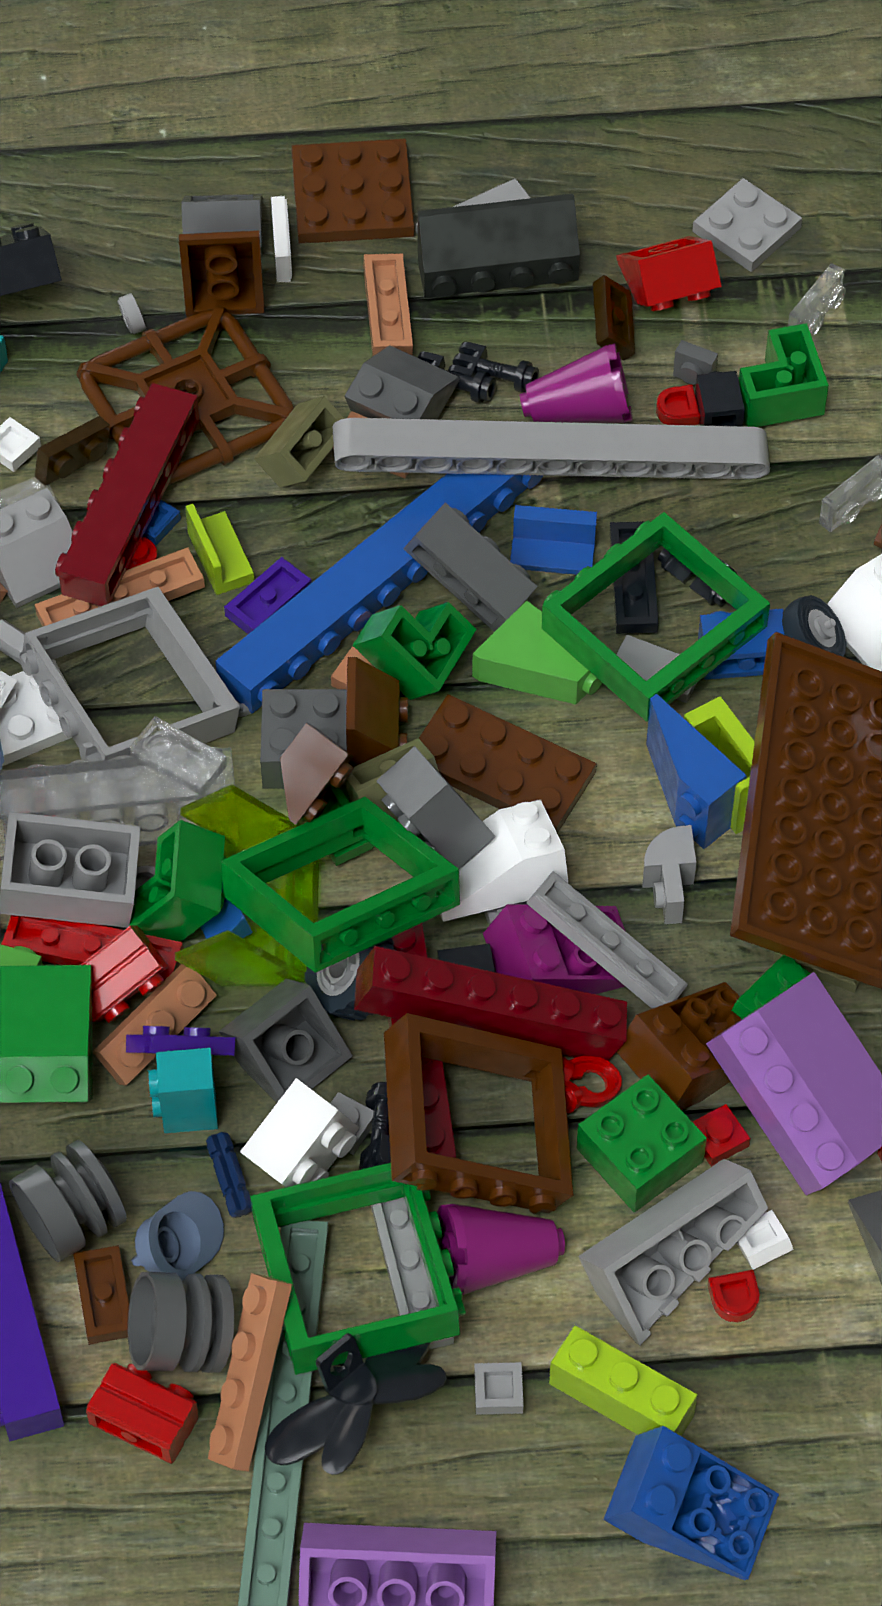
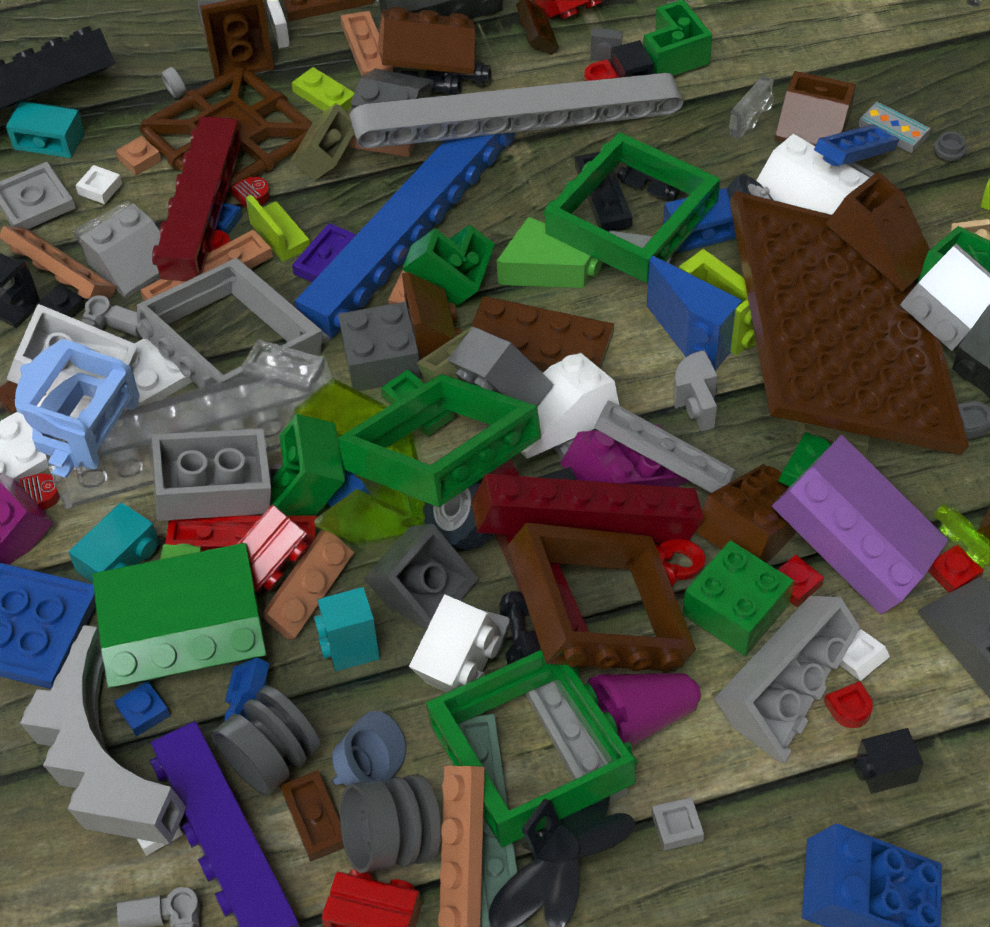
camera: 10 degrees left, 5 degrees down
dark brown plate [34,416,110,486] -> none
dark purple plate [126,1026,235,1055] -> none
dark blue axle [206,1132,252,1218] -> none
slope [280,723,354,825] -> none
dark grey brick [403,502,538,632] -> none
blue panel [510,505,597,575] -> none
magenta cone [520,343,633,424] -> none
lime brick [549,1325,697,1436] -> none
none -> nougat plate [116,136,162,176]
none -> blue plate [225,657,269,721]
none -> red tile [230,177,270,209]
none -> lime plate [291,67,355,111]
none -> reddish brown slope [378,7,475,74]
none -> black brick [854,728,924,794]

